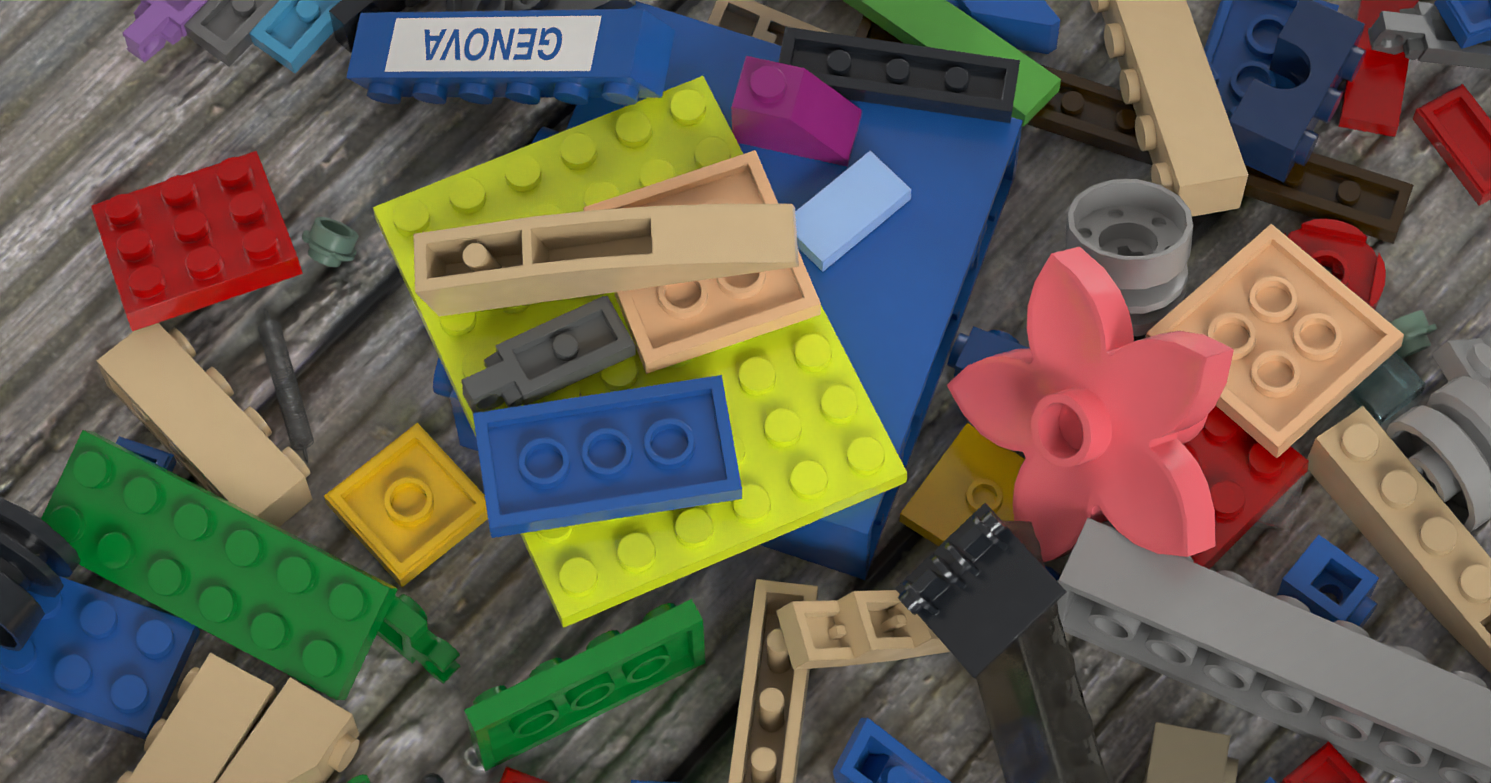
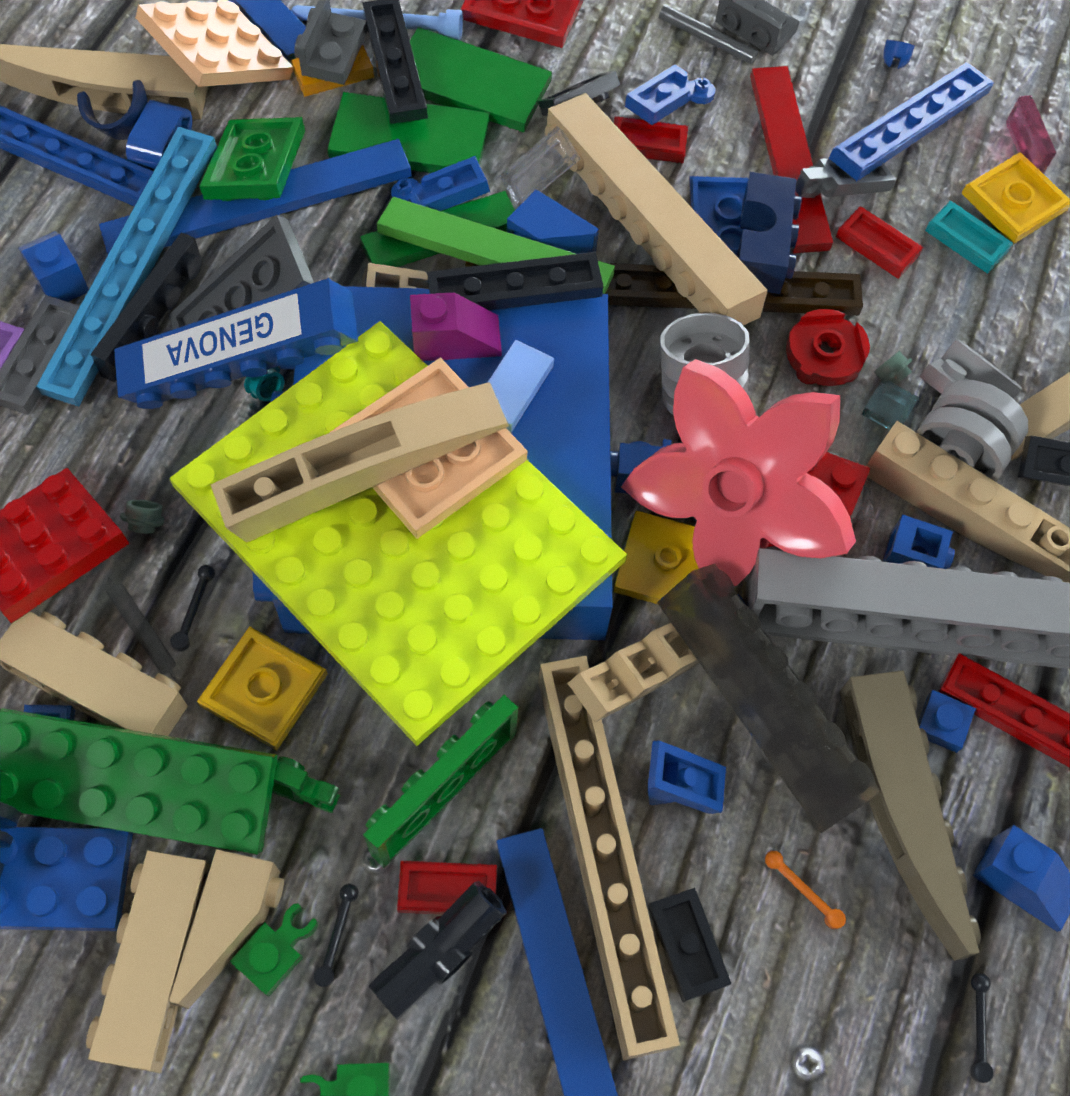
camera: 25 degrees left, 0 degrees up
dark grey hinge [461,296,636,413] -> none
blue plate [473,375,742,538] -> none
black hinge [895,503,1067,679] -> none
light nougat plate [1146,224,1404,458] -> none
none -> black hinge [170,565,215,652]
none -> teal plate [244,366,284,401]

